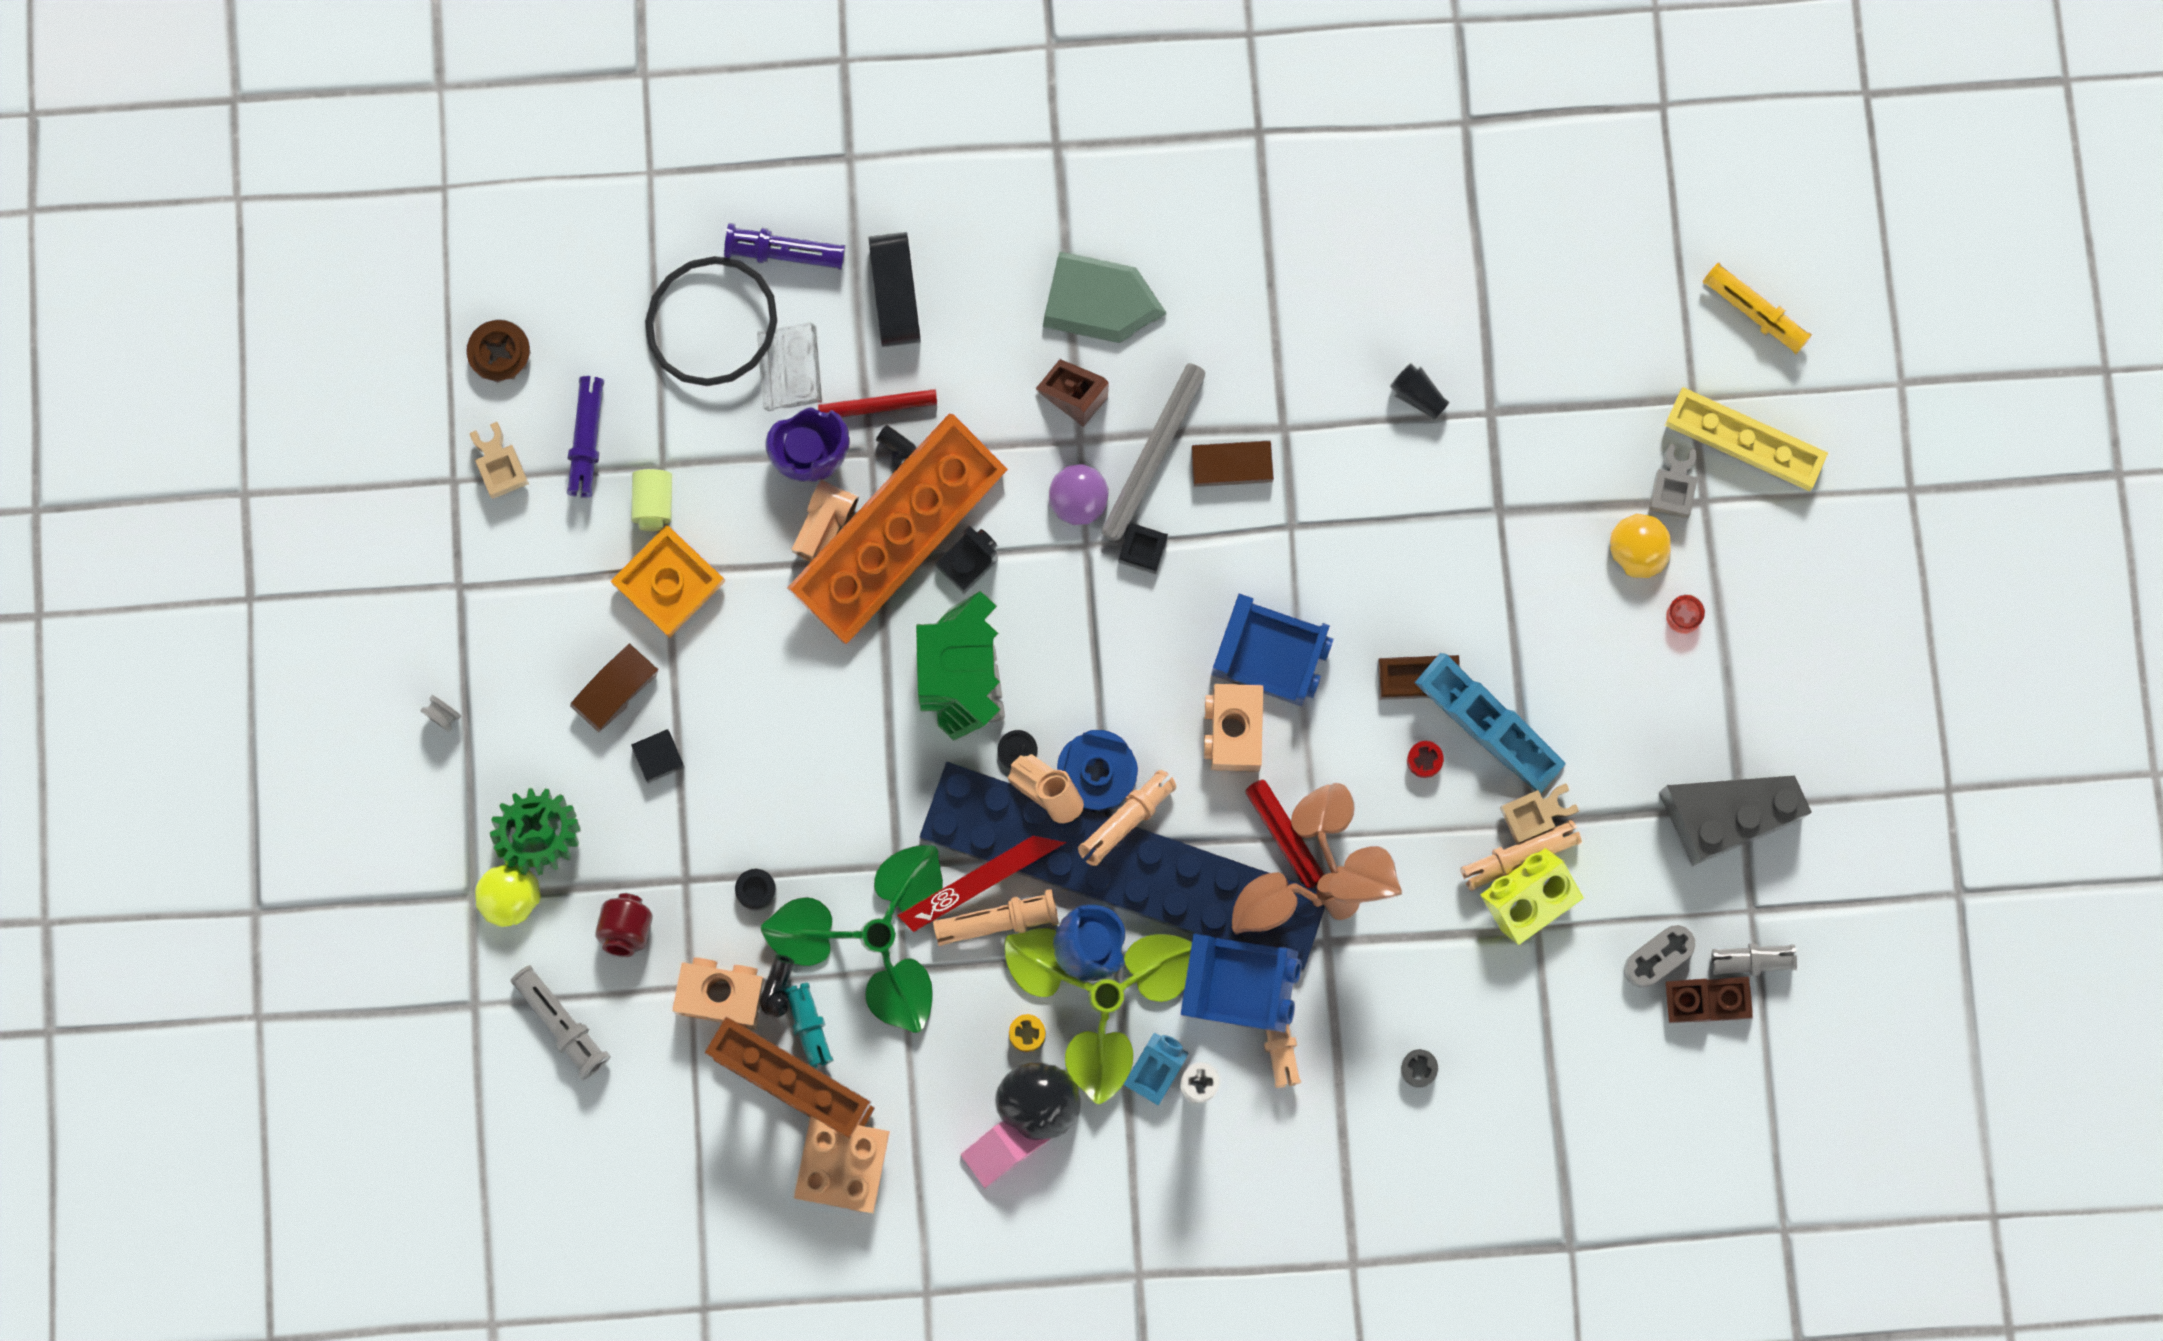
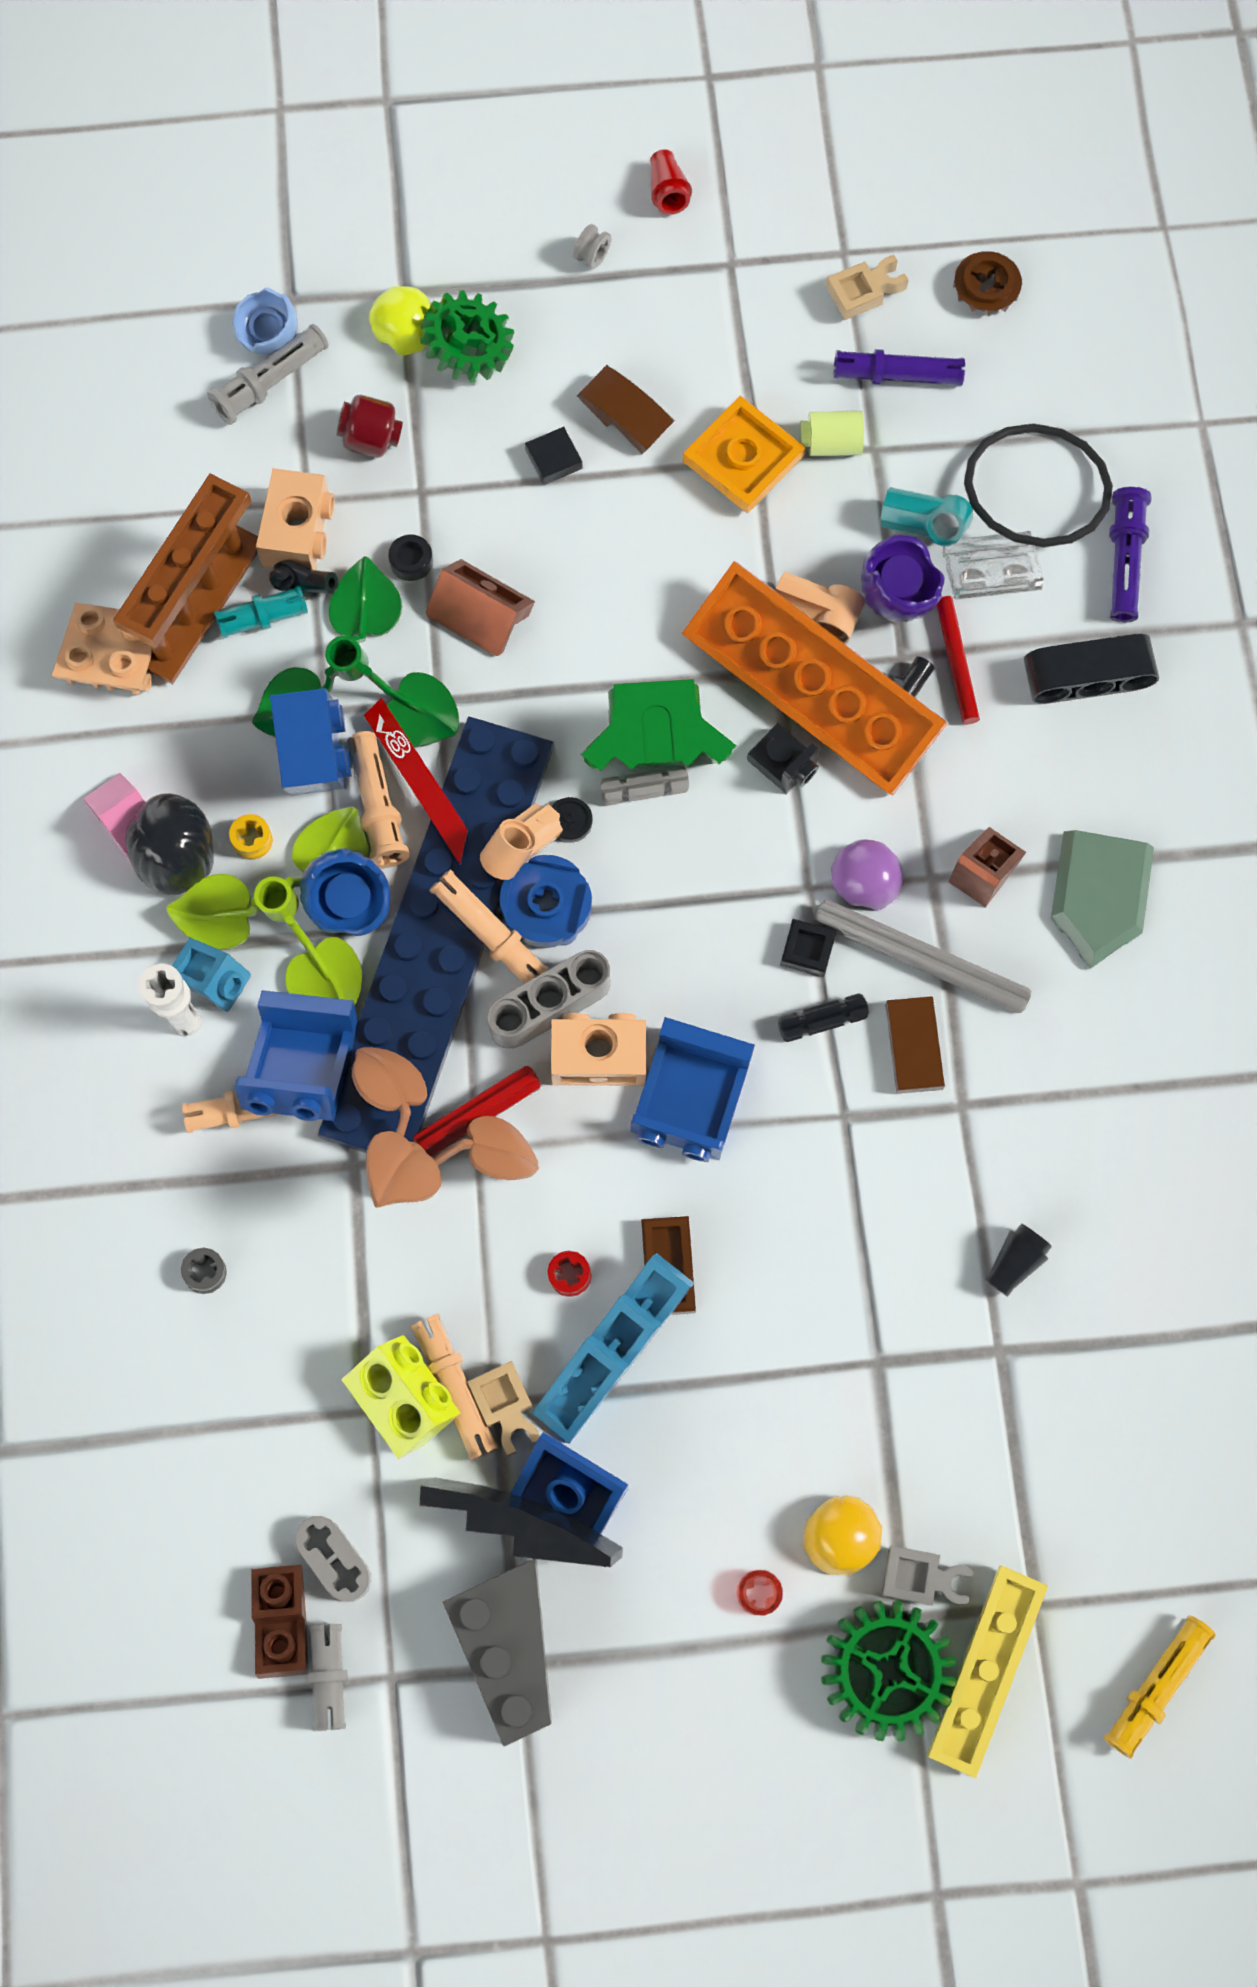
camera: 90 degrees right, 5 degrees down
none -> light blue hair [232,287,298,356]
none -> blue brick [270,688,352,795]
none -> black slope [419,1478,623,1567]
none -> copper panel [425,559,535,656]
none -> light grey beam [487,950,610,1049]
none -> blue slope [510,1432,629,1534]
none -> red cone [650,149,692,215]
none -> black axle [778,993,869,1042]
none -> green gear [820,1601,957,1742]
none -> teal piece [880,487,973,546]

